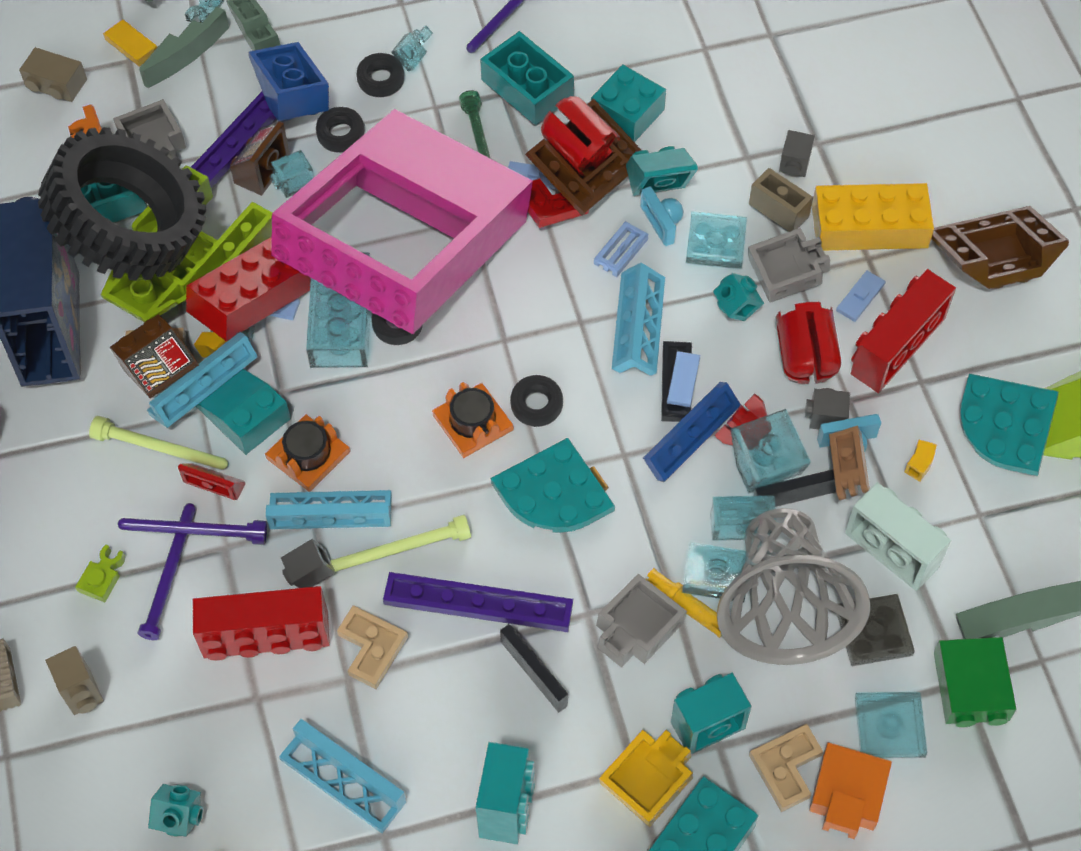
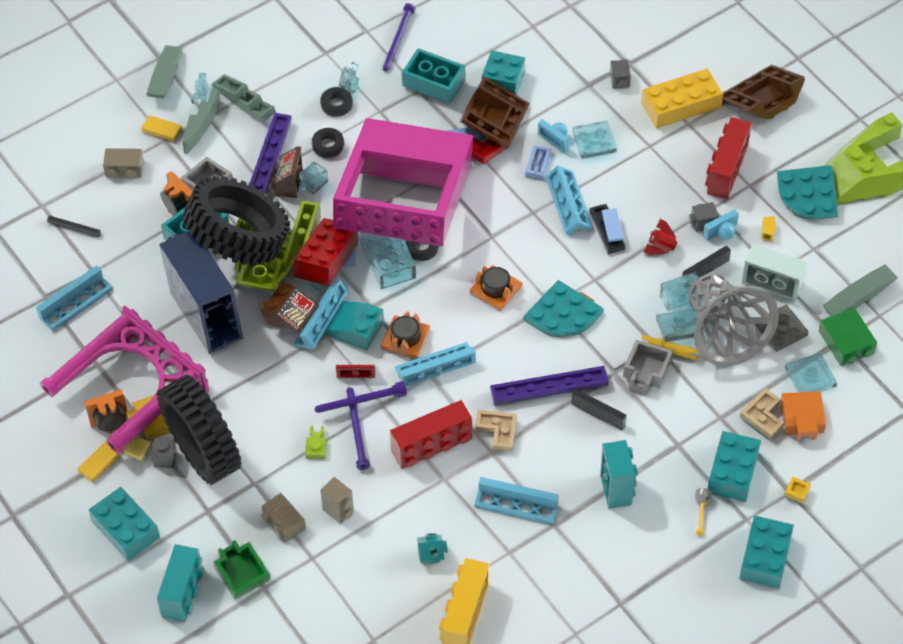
camera: 20 degrees left, 5 degrees down
yellowish green piece [89,415,228,470] -> none
yellow piece [194,332,229,357] -> none
blue slope [248,42,329,121] -> none
dark grey brick [281,539,336,588] -> none
yellowish green piece [330,514,471,572] -> none
clear green piece [459,90,491,159] -> none
black tyre [510,375,563,427] -> none
red cylinder [541,96,620,176] -> none
yellow piece [599,730,693,827] -> none
teal slope [626,146,698,196] -> none
blue plate [643,382,741,482] -> none
teal brick [671,672,752,754] -> none
teal brick [713,273,764,321] -> none
clear light blue slope [731,409,811,493] -> none
light grey piece [748,228,830,303] -> none
dark tan brick [749,168,813,232] -> none
red cylinder [775,302,842,384] -> none
medium nougat hinge [829,426,870,500] -> none
light blue piece [836,270,886,322] -> none

